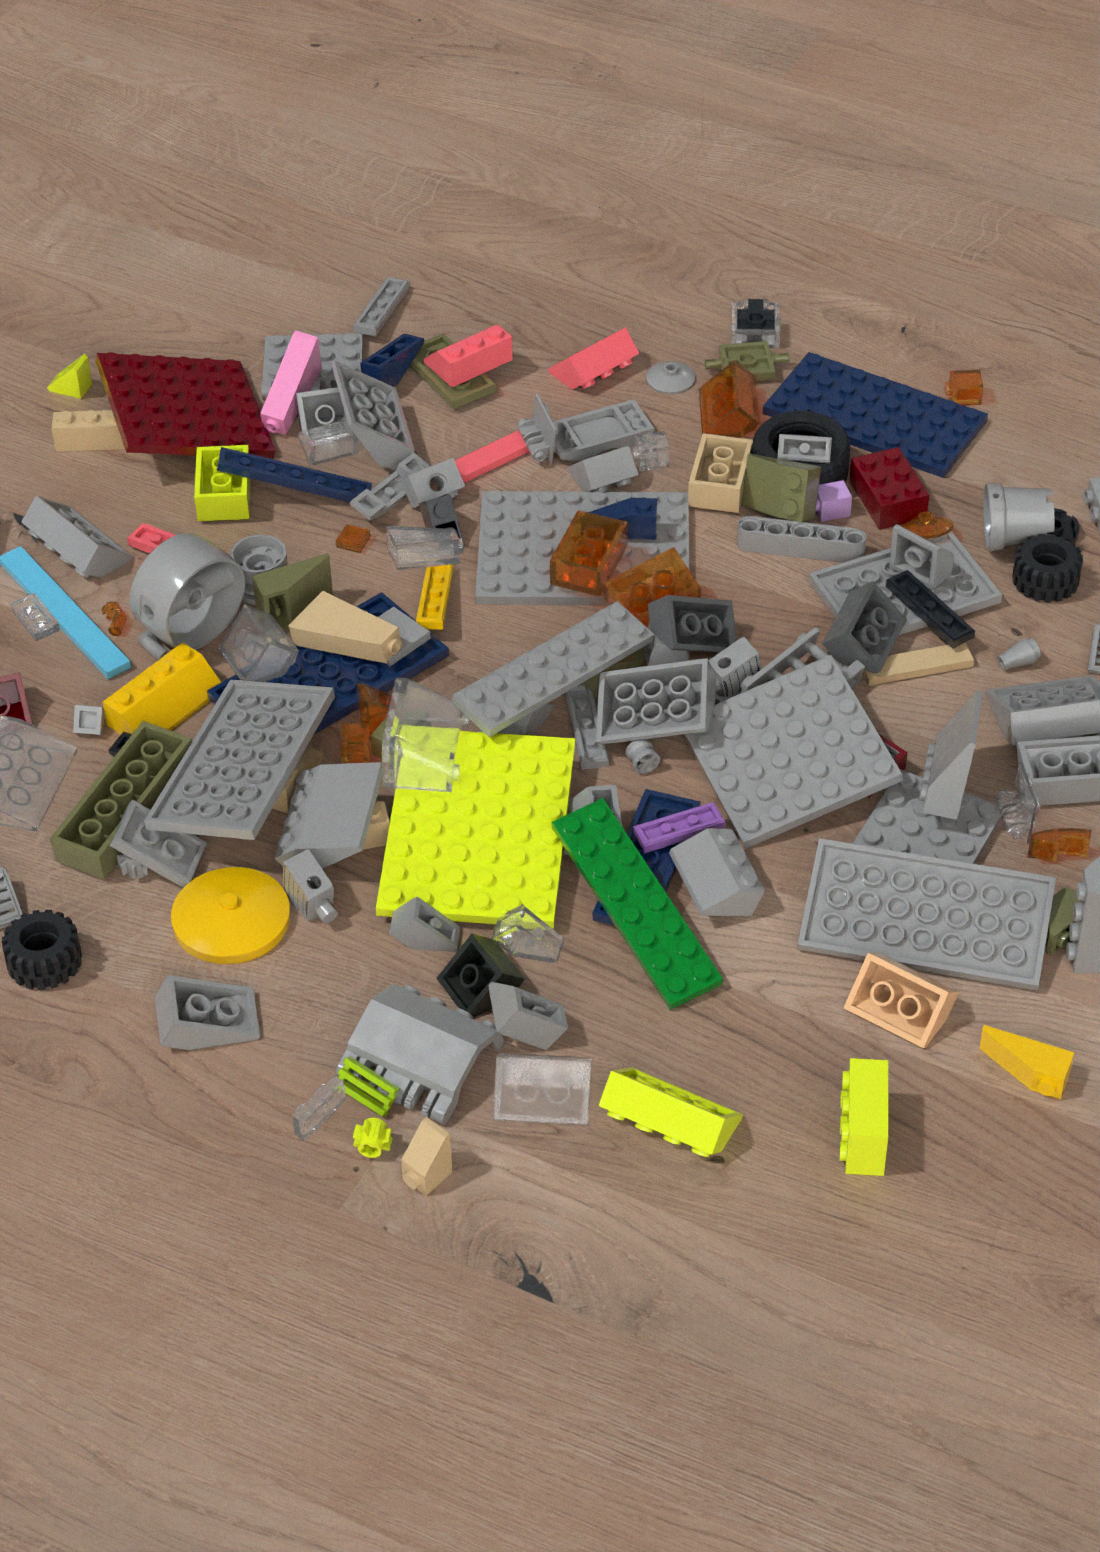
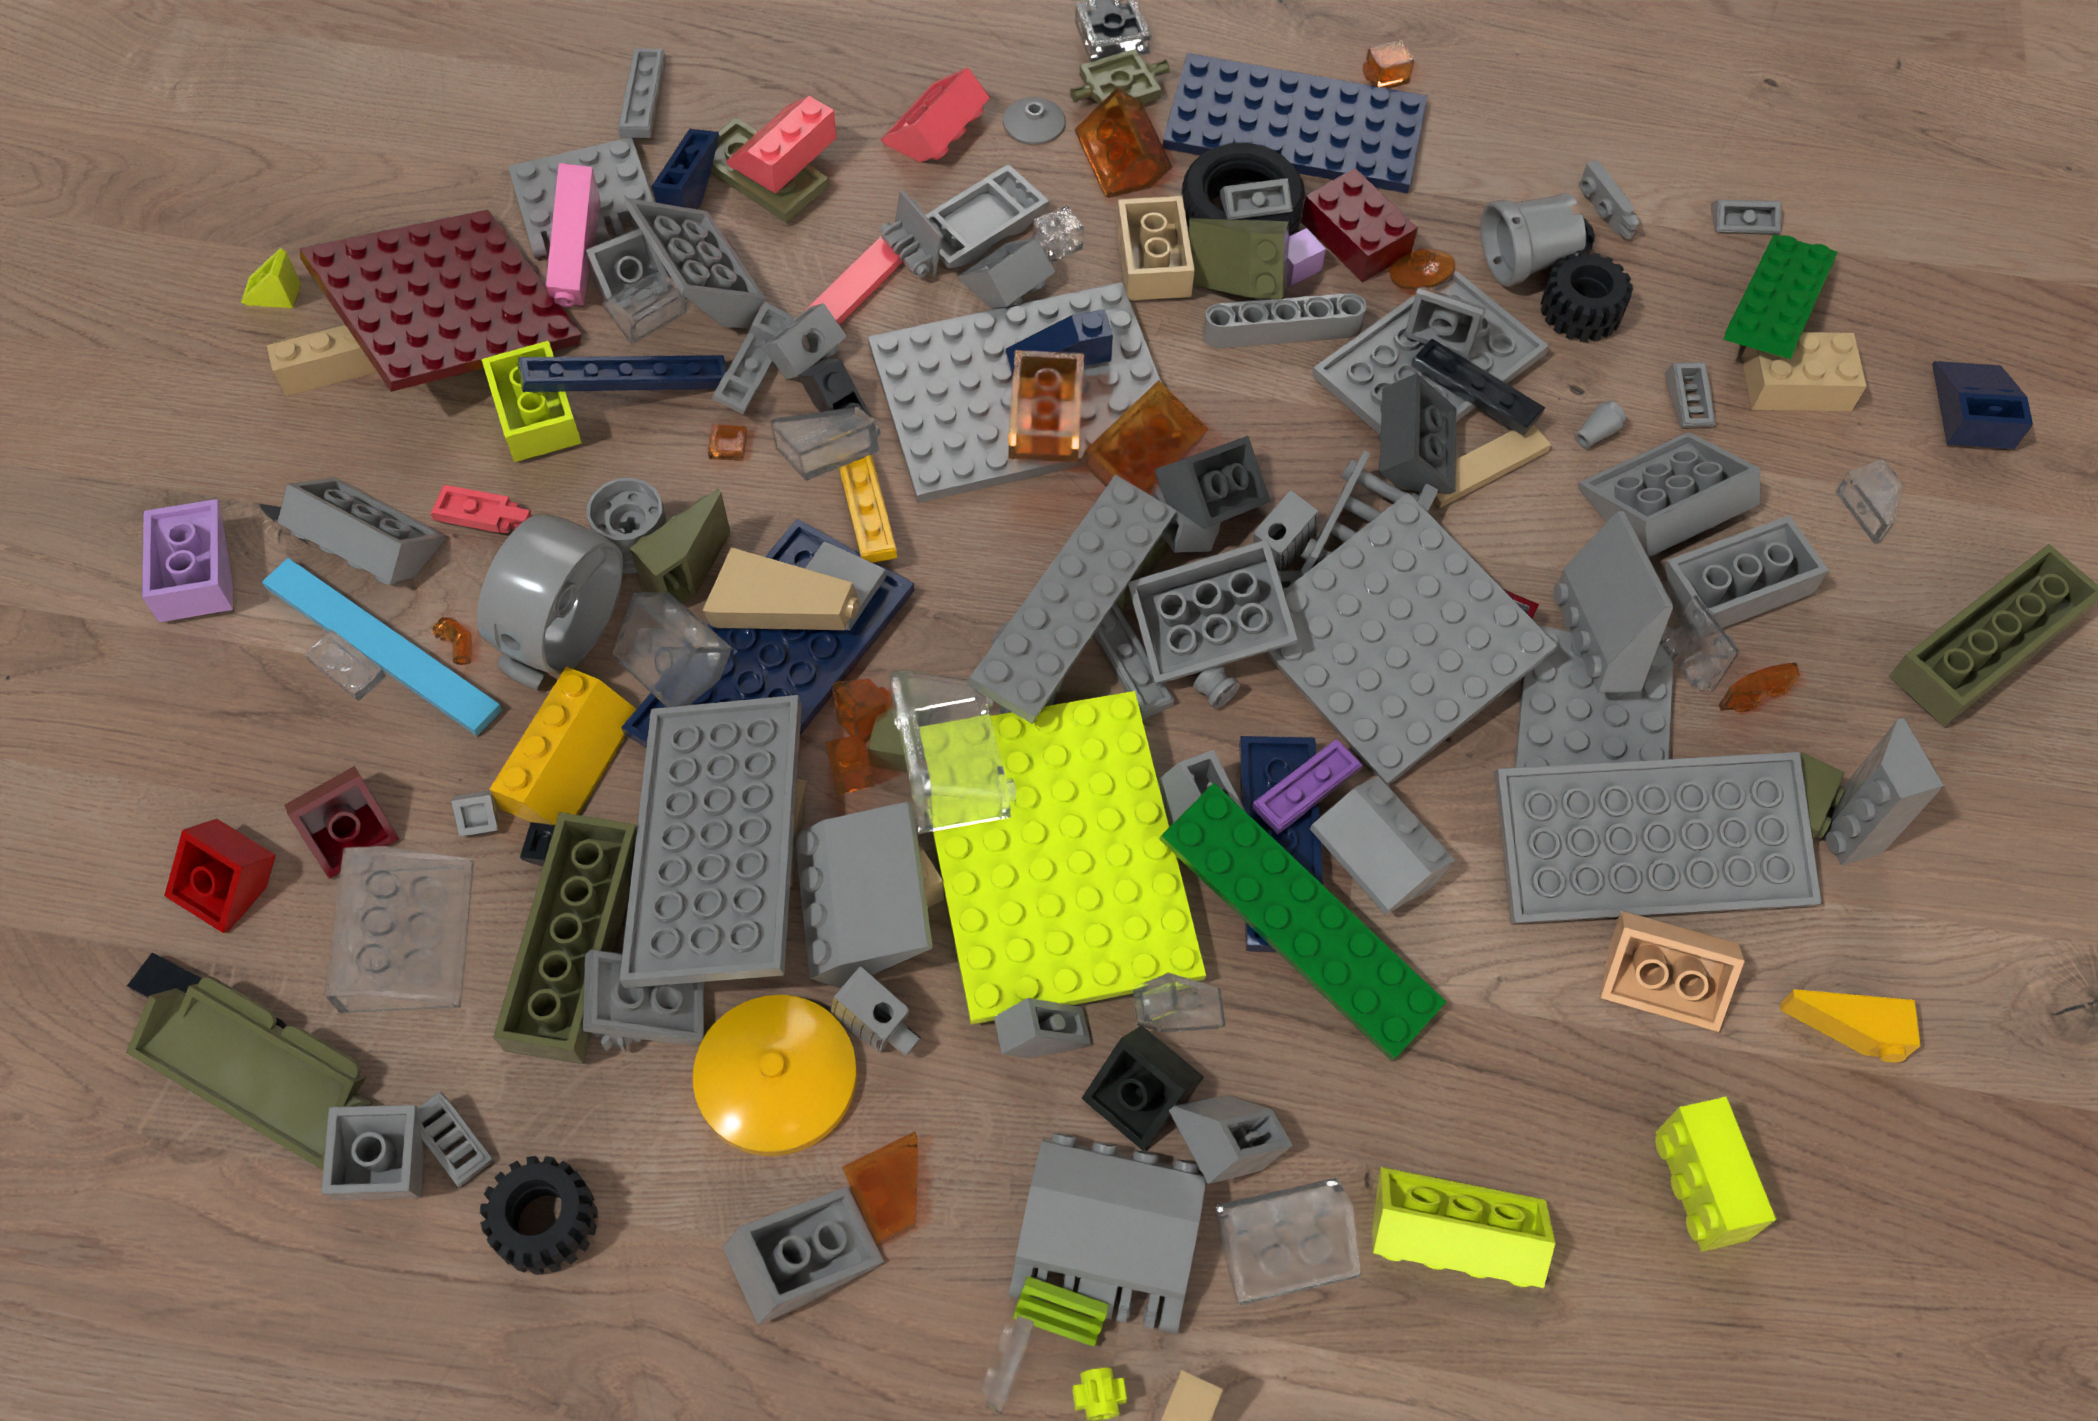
camera: 20 degrees left, 15 degrees up
none -> clear orange wing [842,1132,918,1246]

